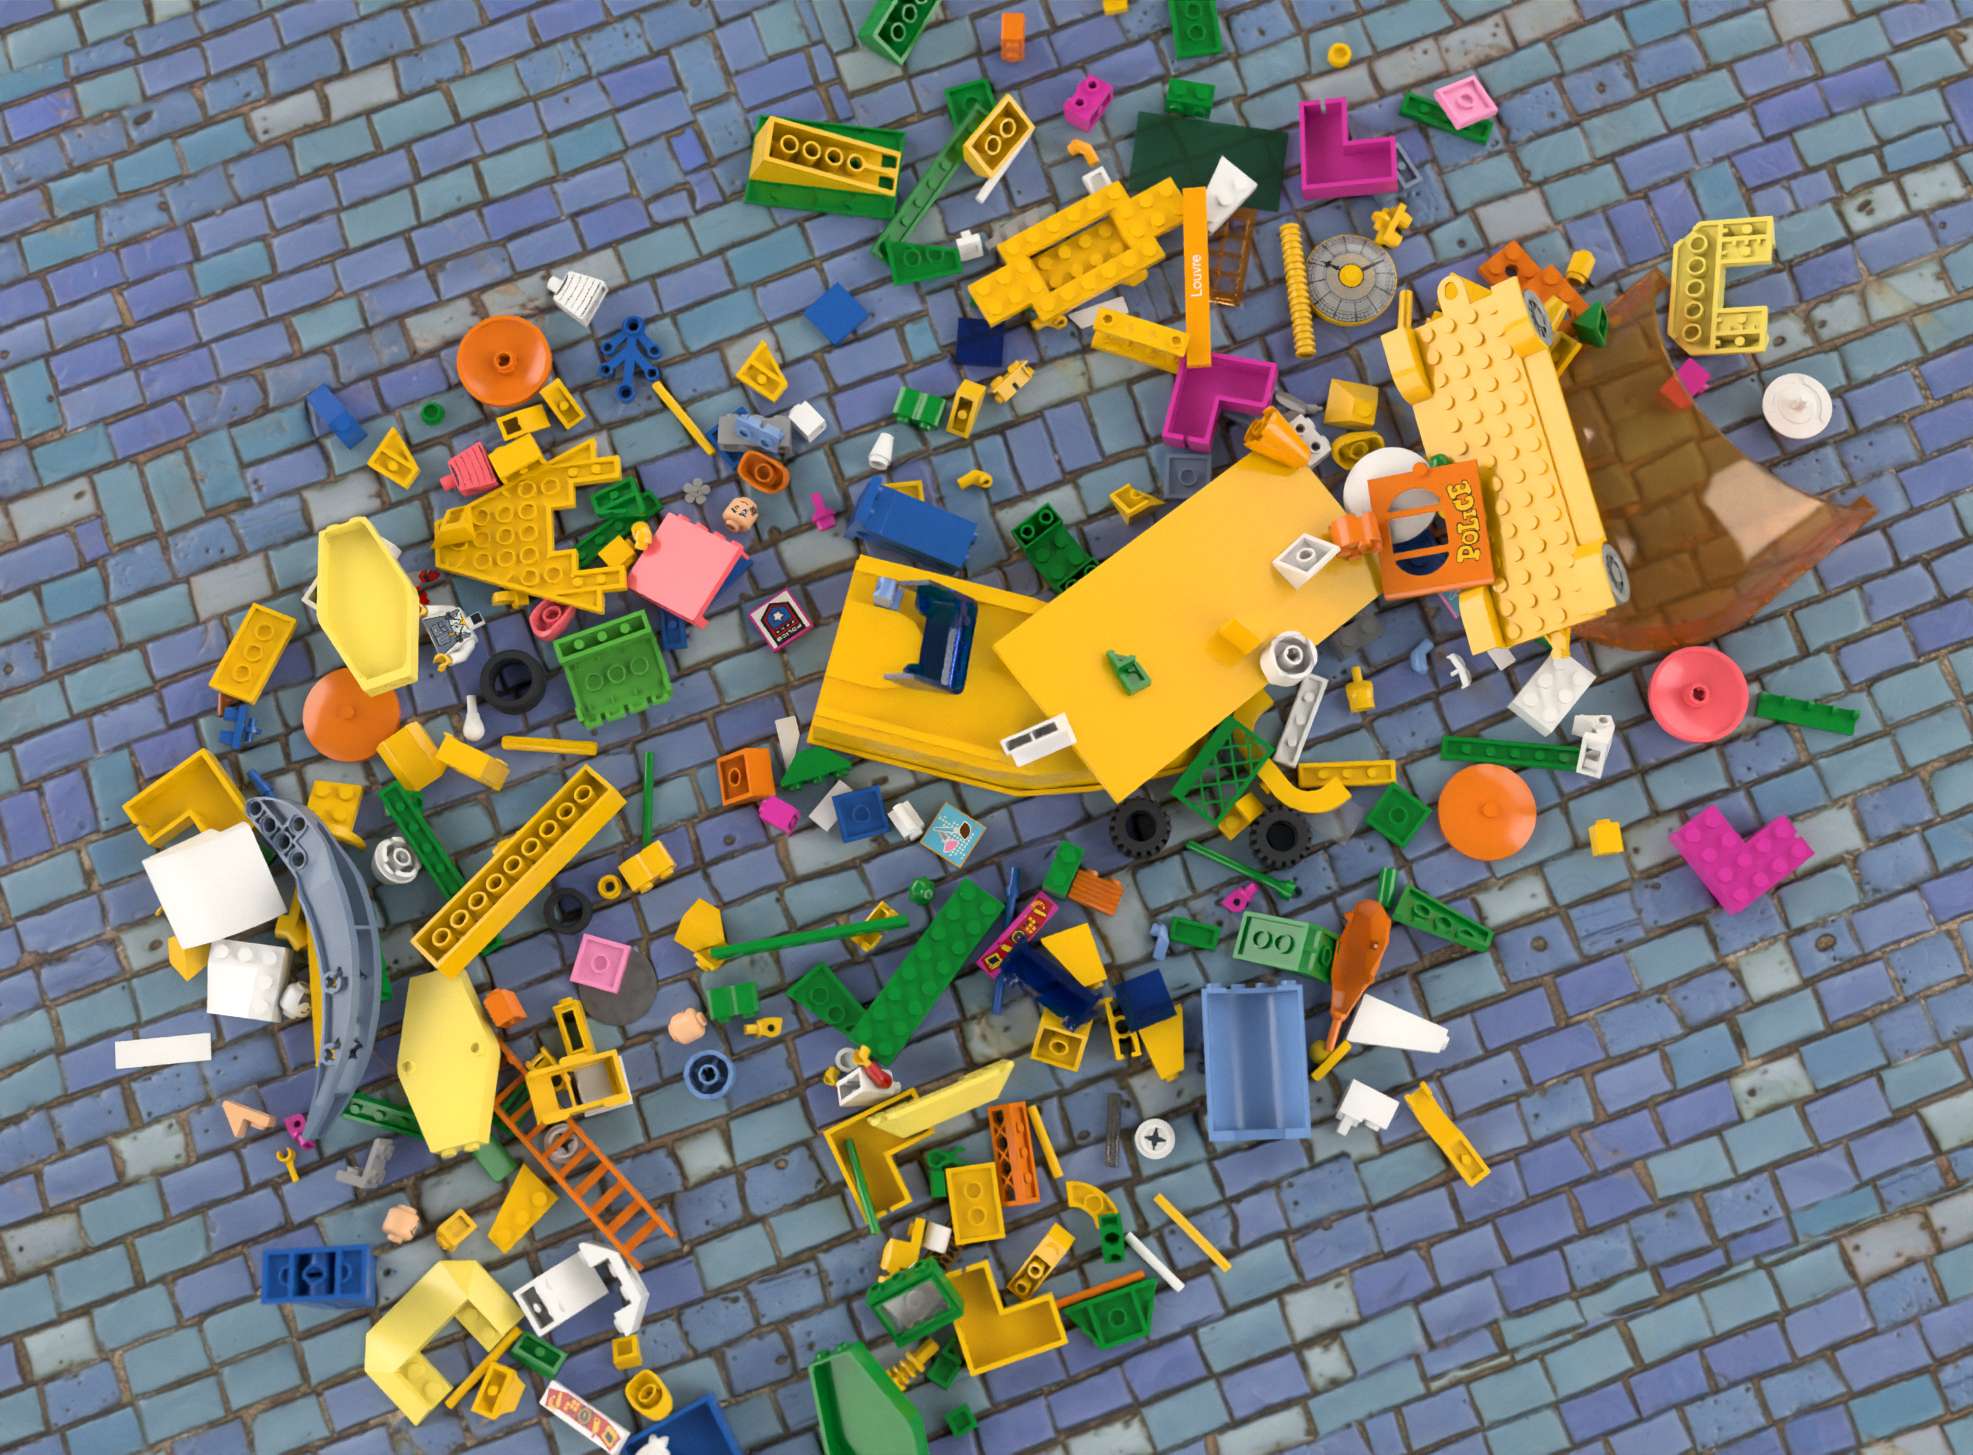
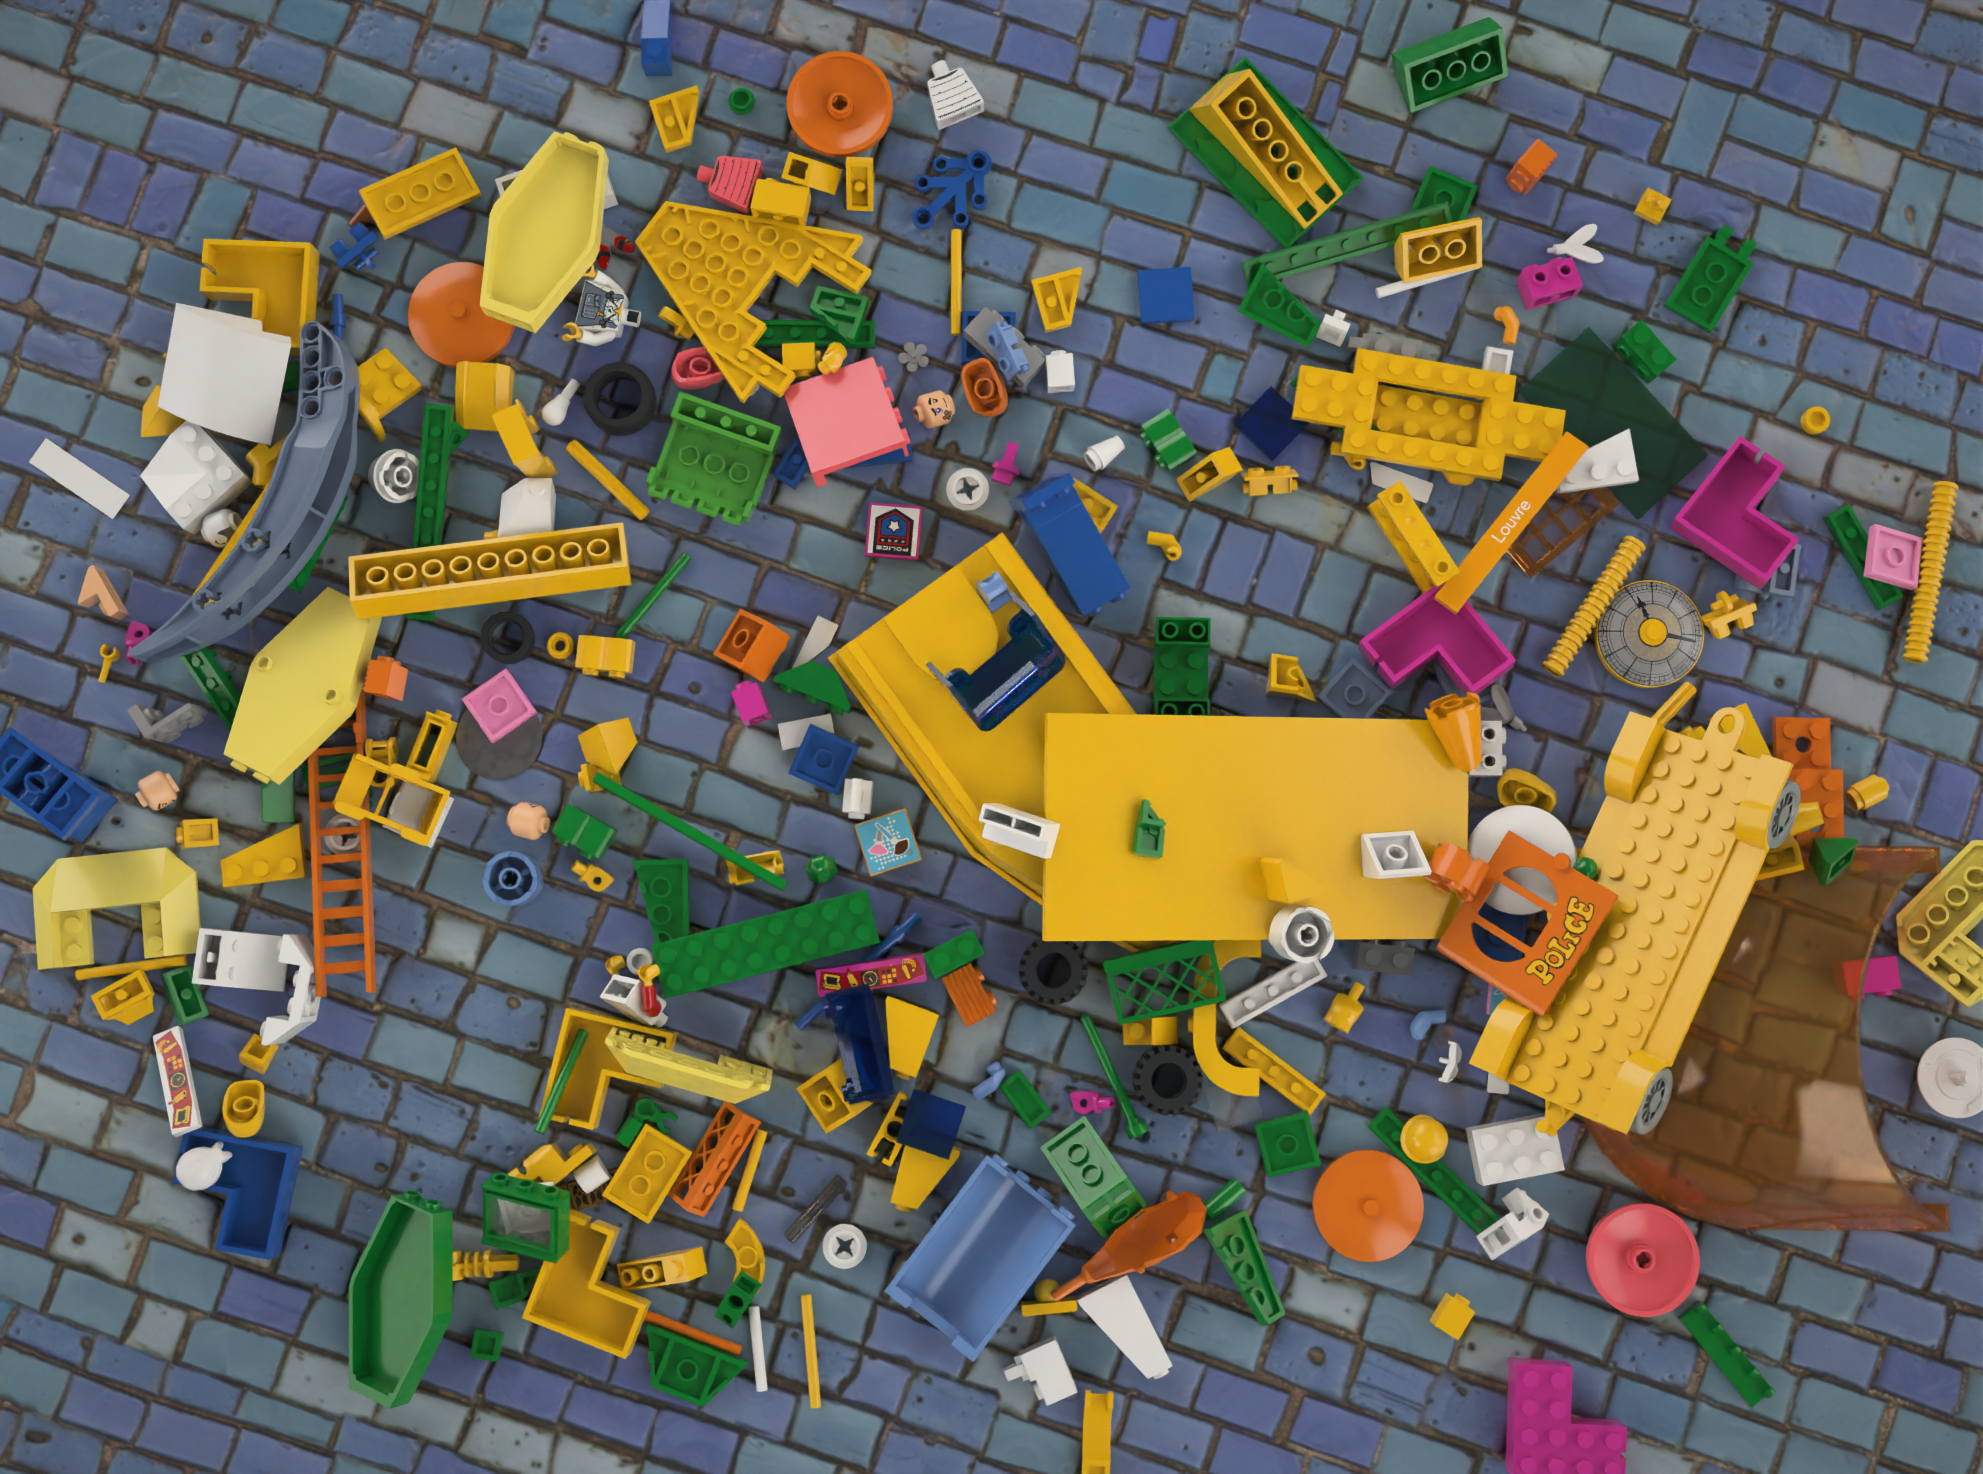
camera: 35 degrees right, 5 degrees up
yellow slope [430,505,475,549] -> none
yellow slope [1323,378,1378,432] -> none
none -> white slope [498,478,556,538]
none -> white gear [946,468,989,511]
none -> yellow helmet [1400,1114,1448,1164]
none -> white piece [1547,224,1604,264]
none -> yellow piece [1902,481,1959,663]

